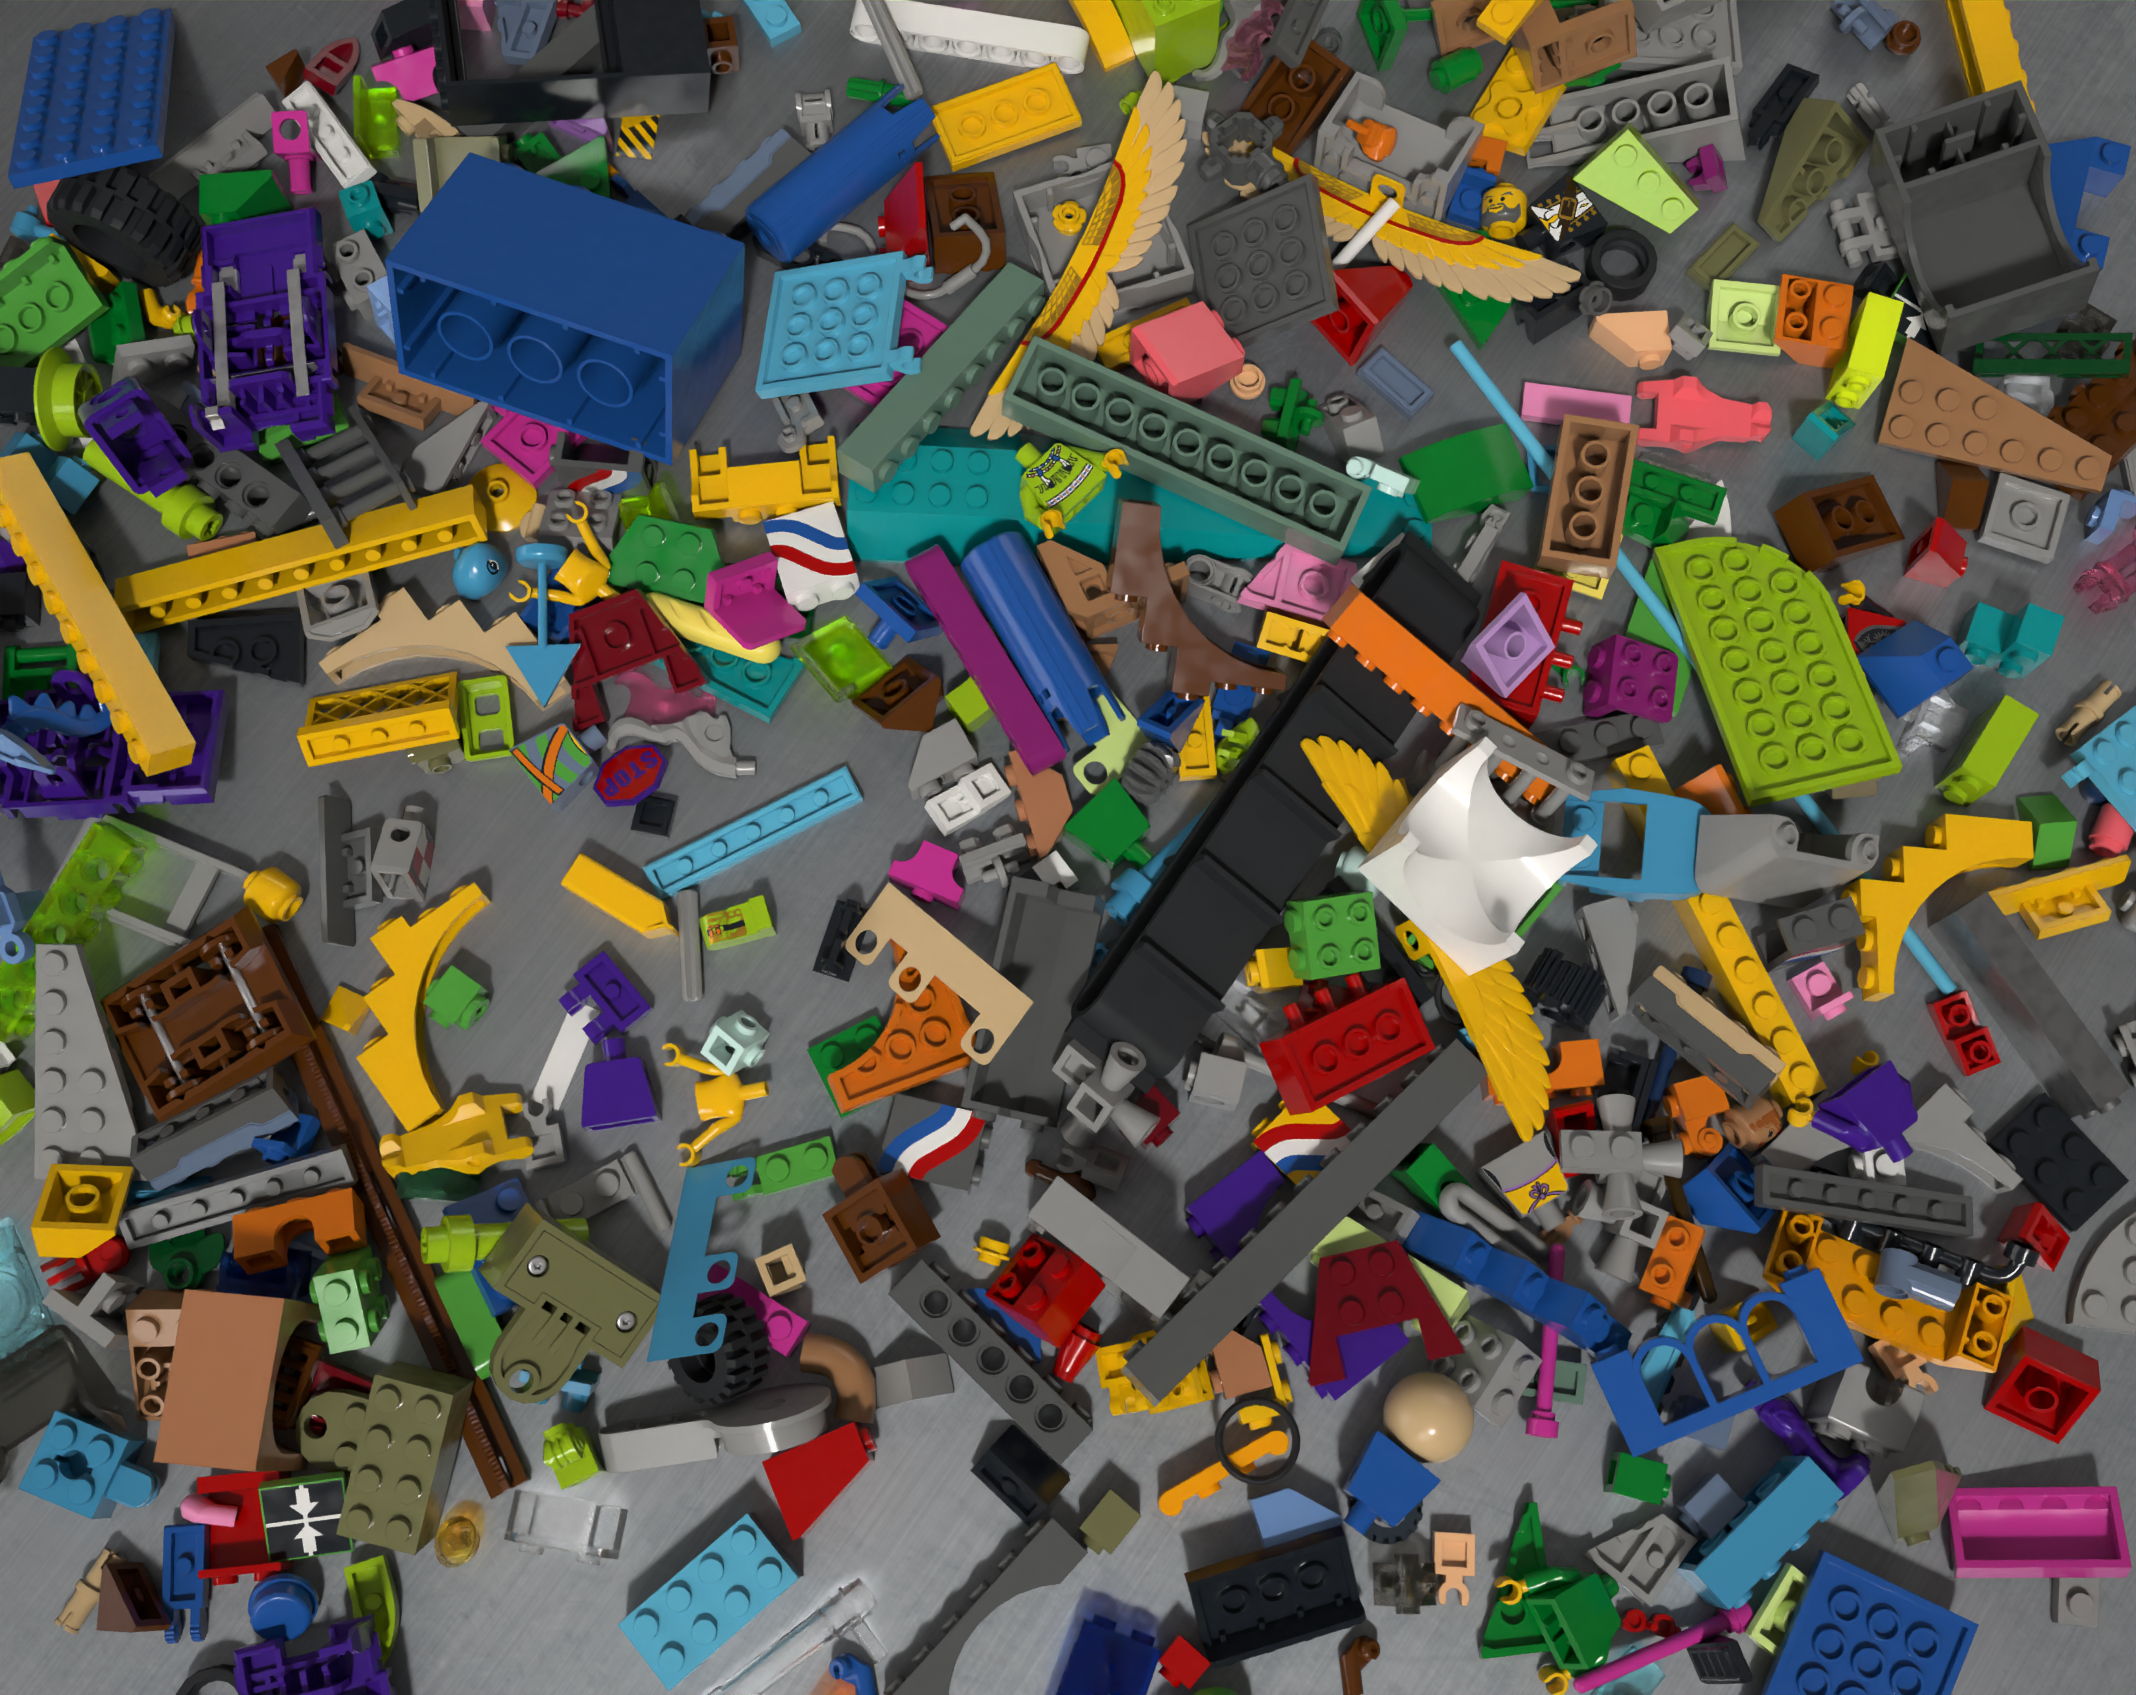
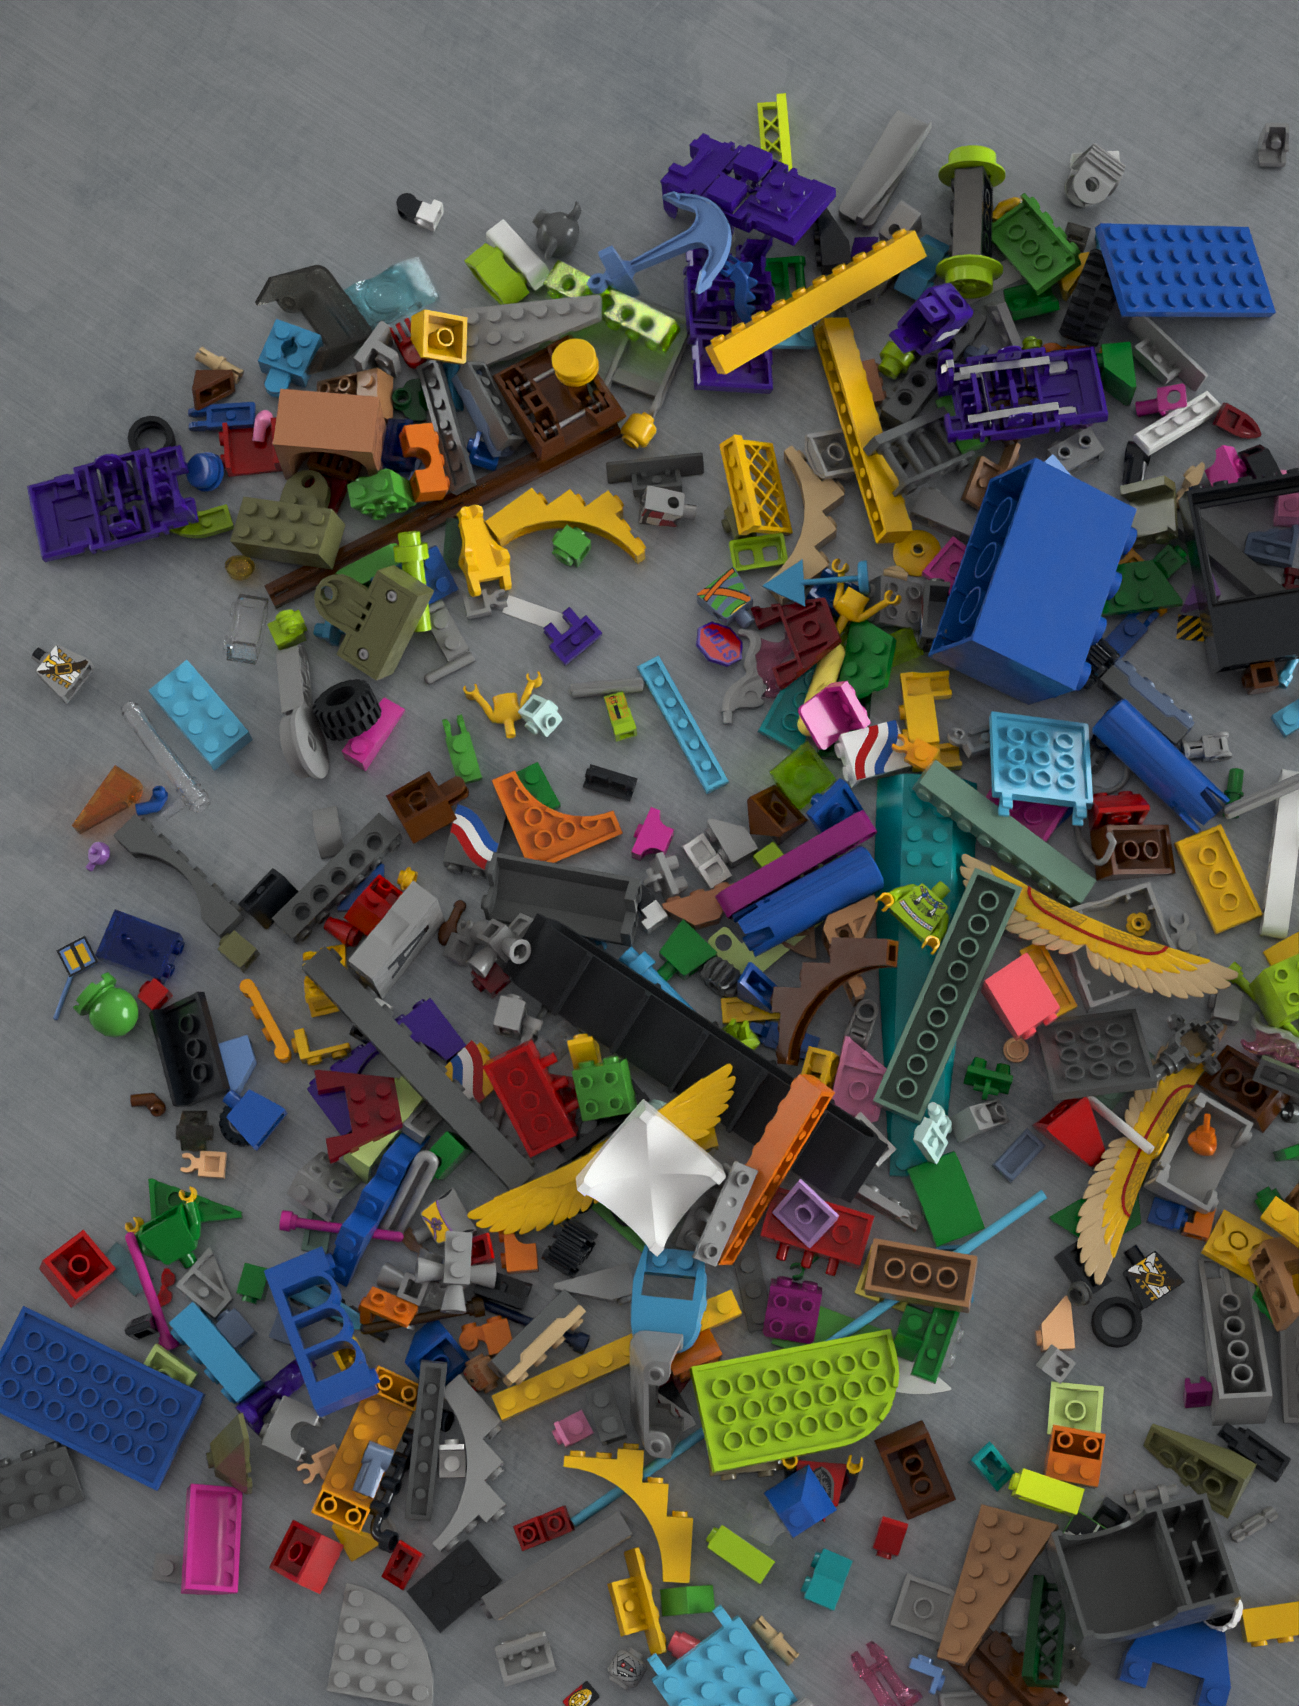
camera: 95 degrees right, 0 degrees up
yellow arm [138,288,182,330] -> none
black wing [187,613,304,688] -> none
black tile [258,1471,355,1563] -> none
reddish brown slope [266,49,306,98] -> none
yellow slope [320,985,370,1036] -> none
teal bracket [338,180,394,241] -> none
clear neon green panel [353,75,400,159] -> none
dark azure piece [452,542,510,601] -> none
yellow piece [561,853,679,939] -> none
dark purple torso [581,1038,662,1132] -> none
black tile [630,796,678,840] -> none
dark azure piece [647,1157,756,1362] -> none
tan brick [754,1243,807,1299] -> none
red slope [762,1422,878,1541] -> none
medium nougat cylinder [800,1332,876,1424] -> none
tan piece [846,882,1034,1065] -> none
nougat slope [1208,1330,1273,1400] -> none
black tyre [1215,1397,1300,1485] -> none
tan piece [1383,1371,1474,1464] -> none
yellow head [1480,183,1528,240] -> none
bright pink tile [1520,382,1632,425] -> none
lime wedge [1572,122,1699,234] -> none
coral animal [1636,376,1772,454] -> none
olive tile [1686,222,1760,294] -> none
dark purple torso [1787,1050,1918,1163] -> none
reddish brown slope [1935,461,1990,532] -> none
none -> yellow head [552,339,599,387]
none -> light orange plate [892,734,939,772]

